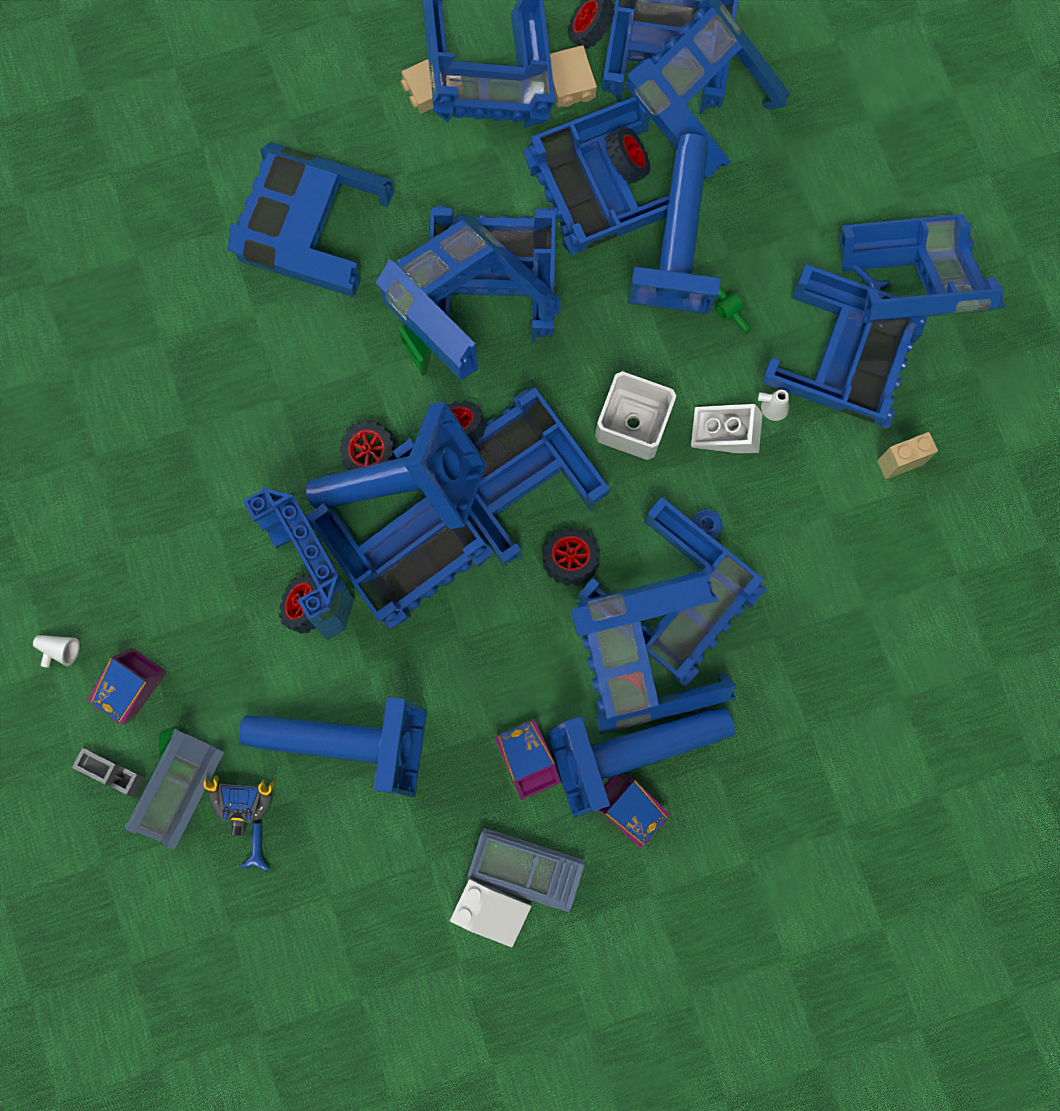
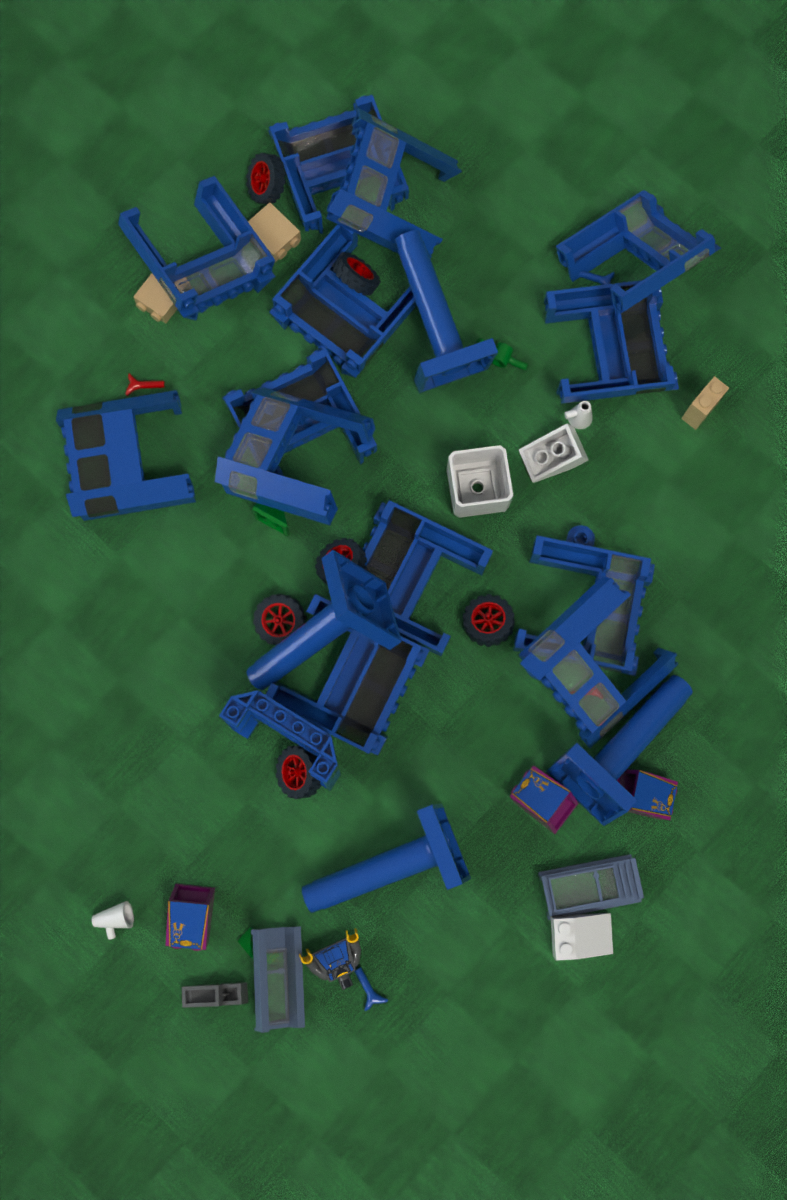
camera: 30 degrees left, 0 degrees up
none -> red piece [125,373,165,396]

